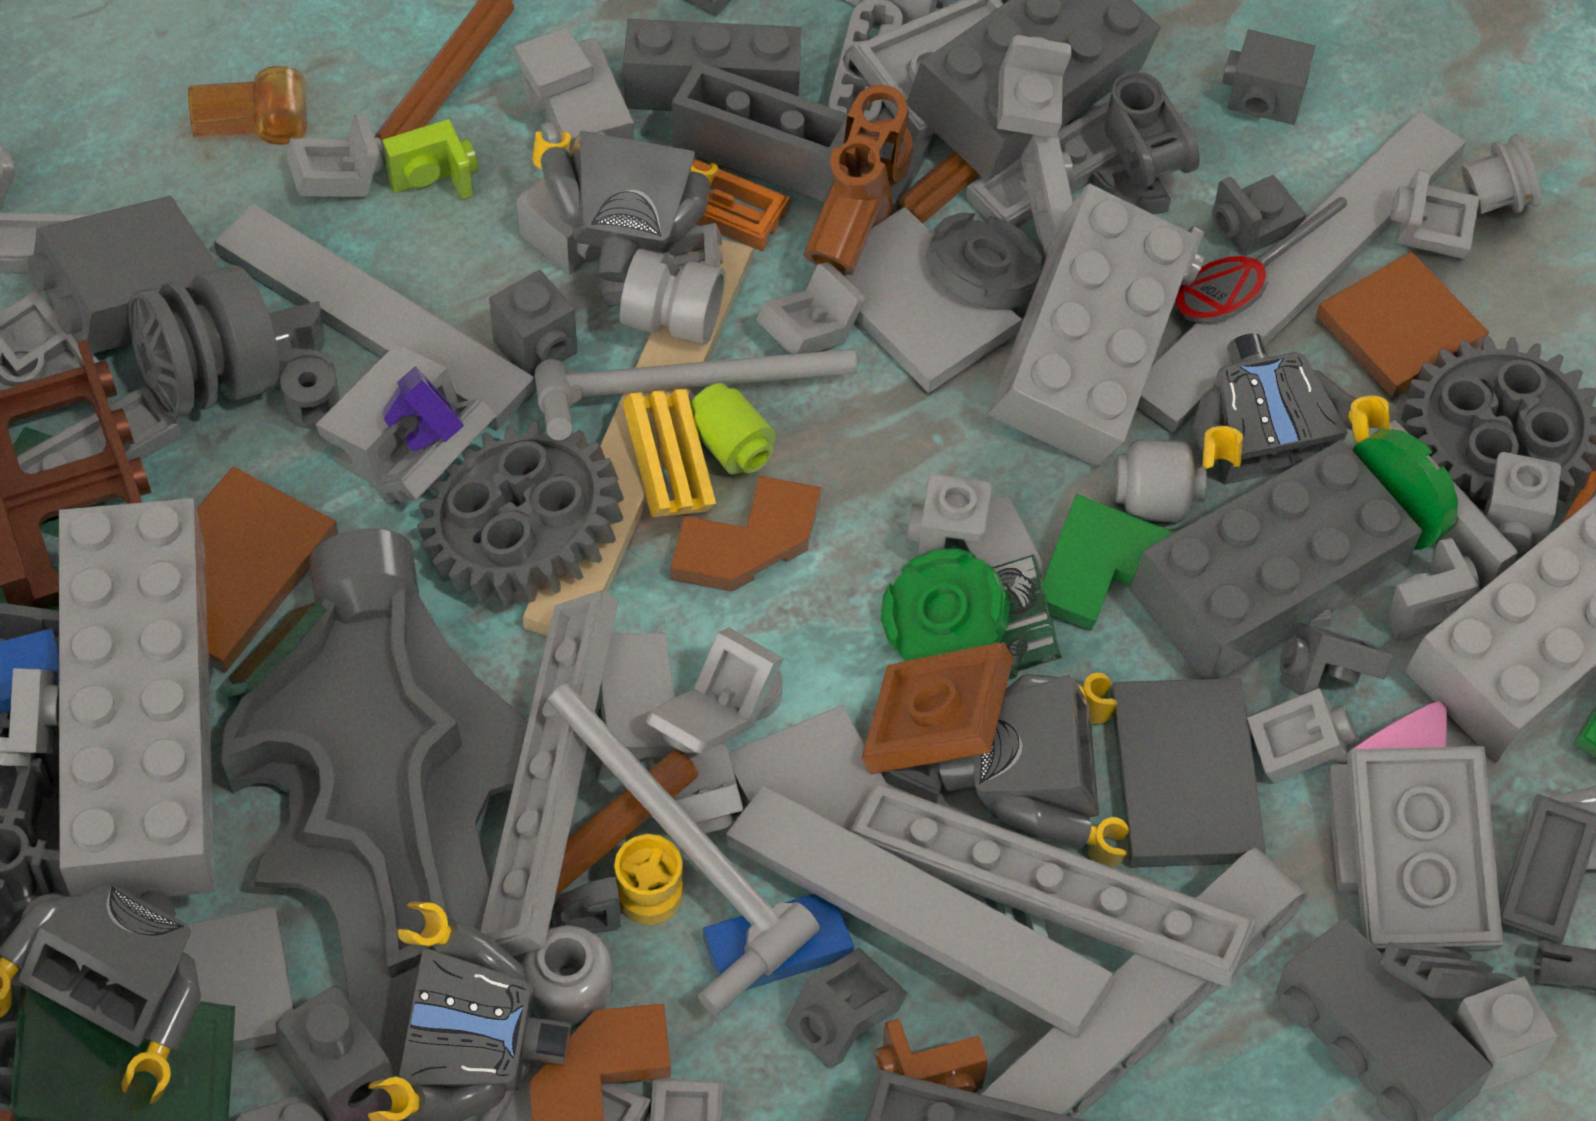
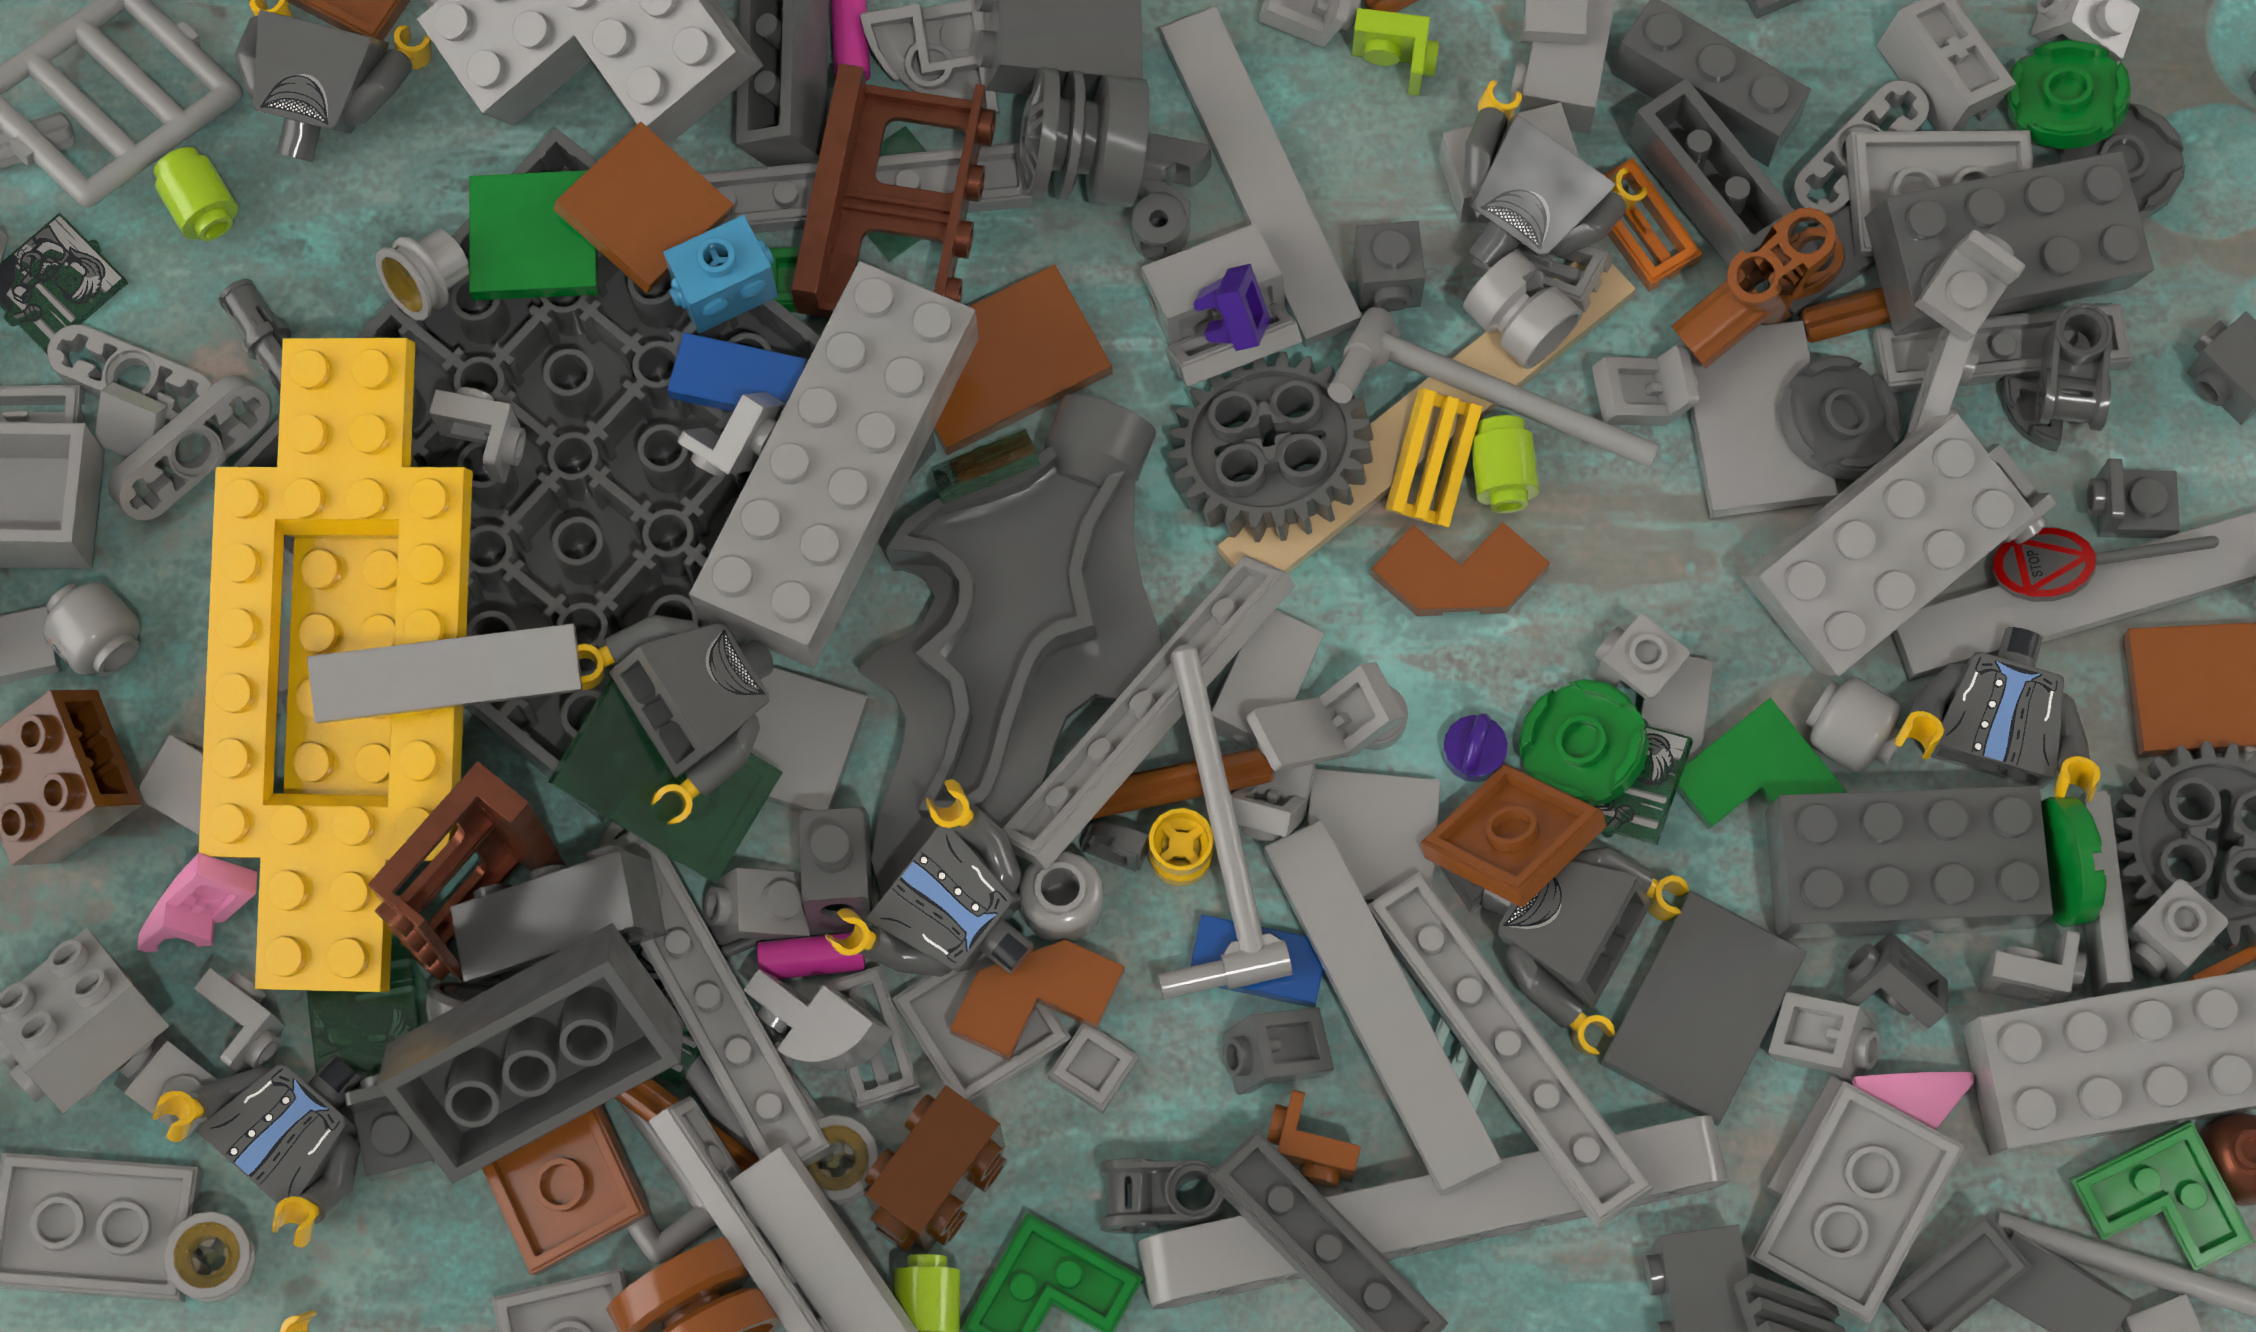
camera: 35 degrees right, 15 degrees up
none -> dark purple tile [1442,713,1508,782]

